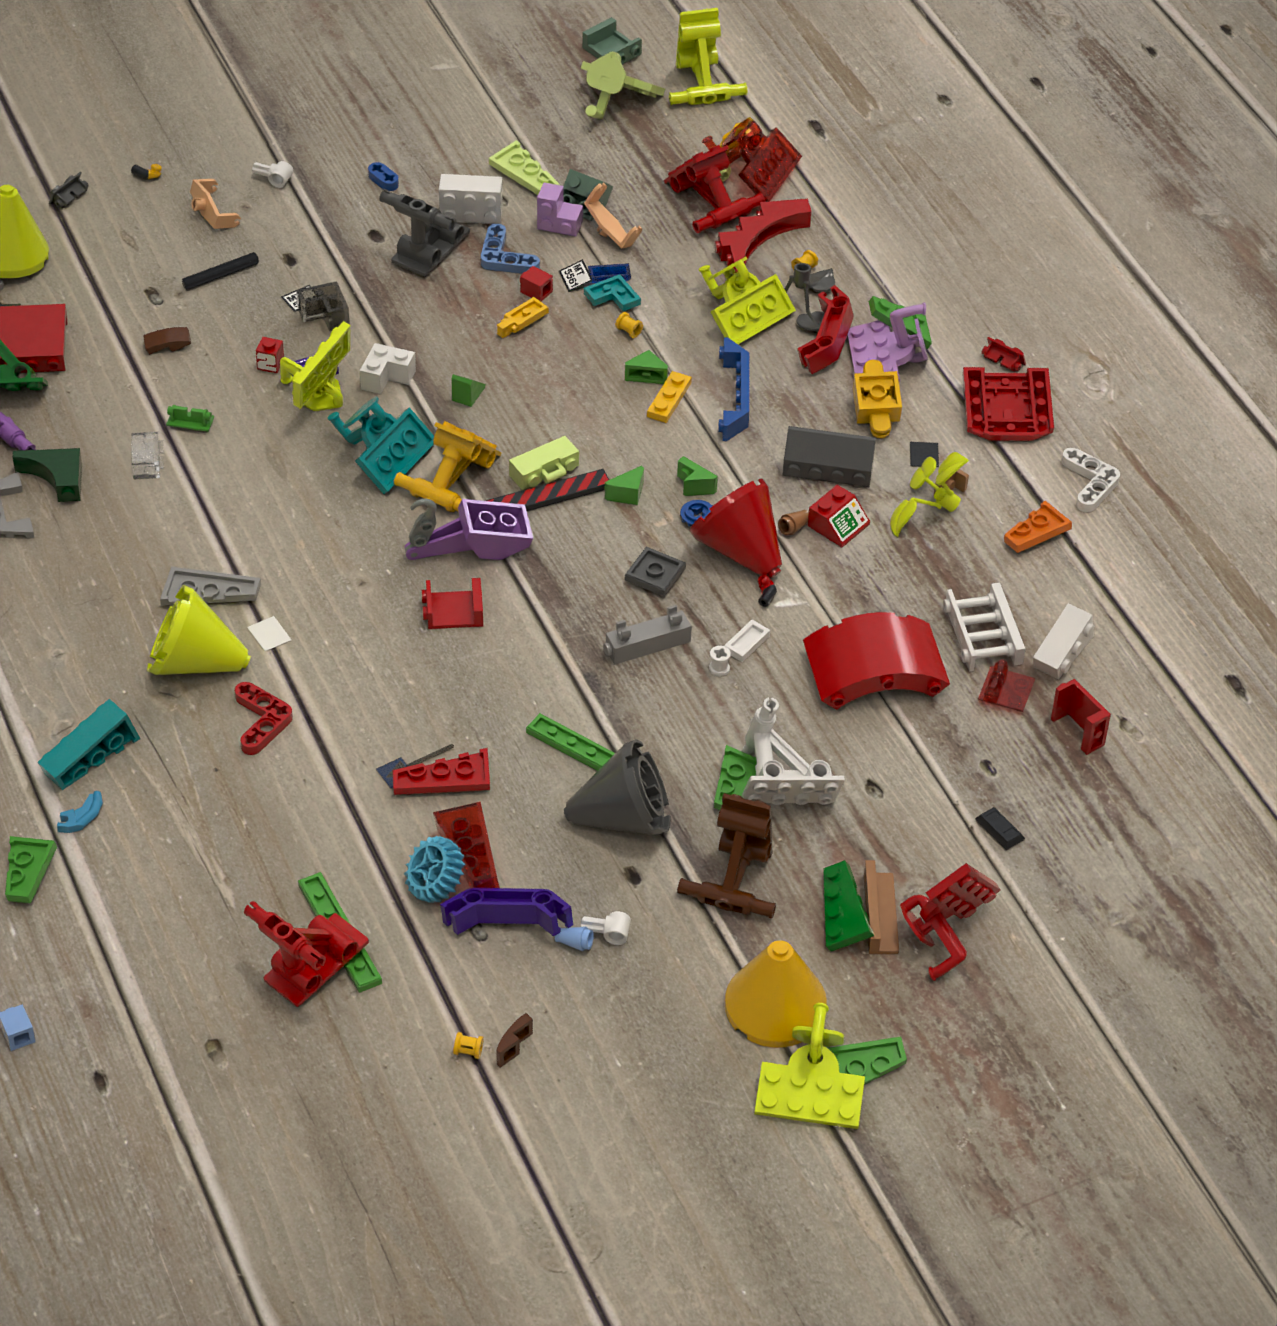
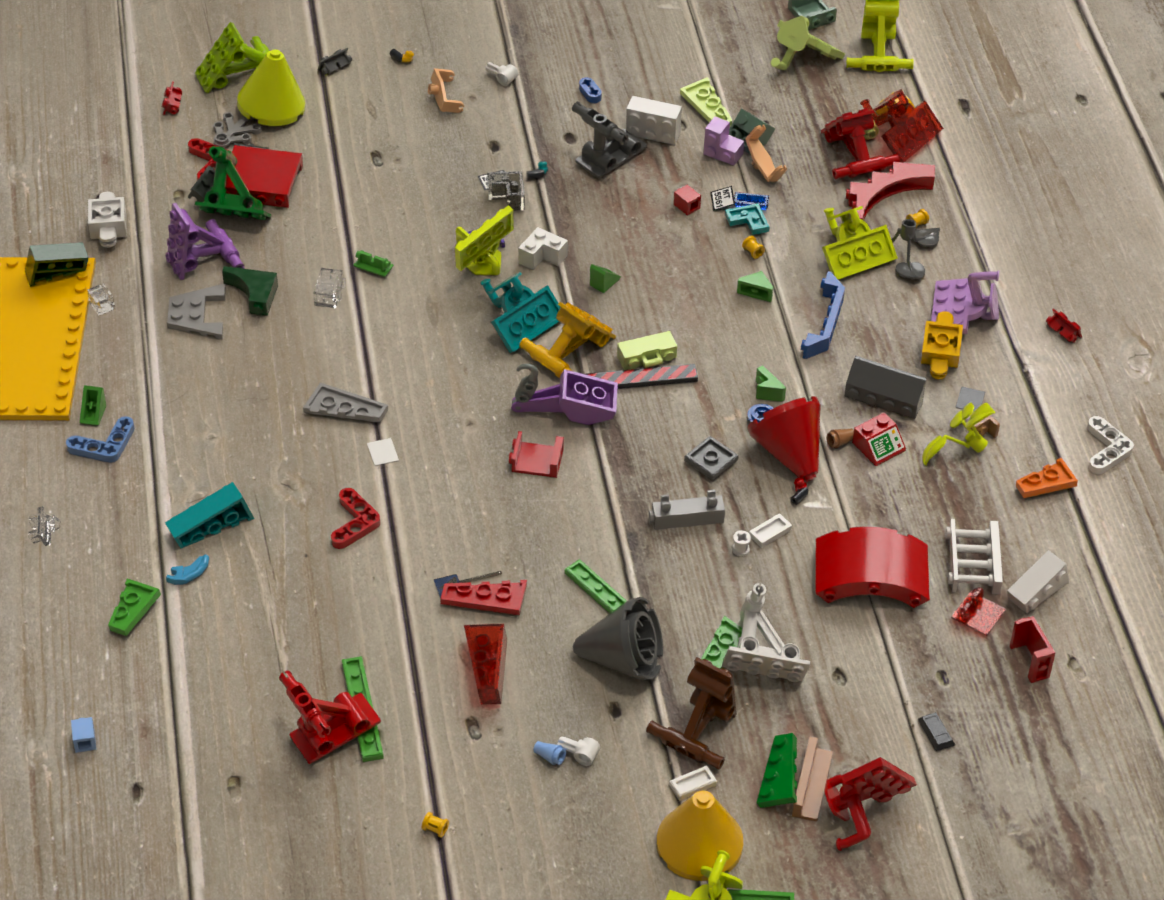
camera: 15 degrees right, 0 degrees up
reddish brown slope [143,327,191,355] -> none
neon yellow cone [147,585,251,675] -> none
black axle [182,252,259,290] -> none
red brick [255,337,284,373] -> none
medium azure gear [404,836,466,903] -> none
dark purple piece [440,888,573,937] -> none
medium blue beam [481,224,540,274] -> none
reddish brown slope [496,1013,533,1068] -> none
yellow hinge [497,297,549,338] -> none
bright green slope [605,465,644,505] -> none
yellow plate [647,371,692,423] -> none
red piece [797,285,854,374] -> none
bright green wing [868,296,932,349] -> none
red wedge [962,367,1054,441] -> none
none -> black arm [526,161,548,180]
none -> white tile [669,765,717,801]

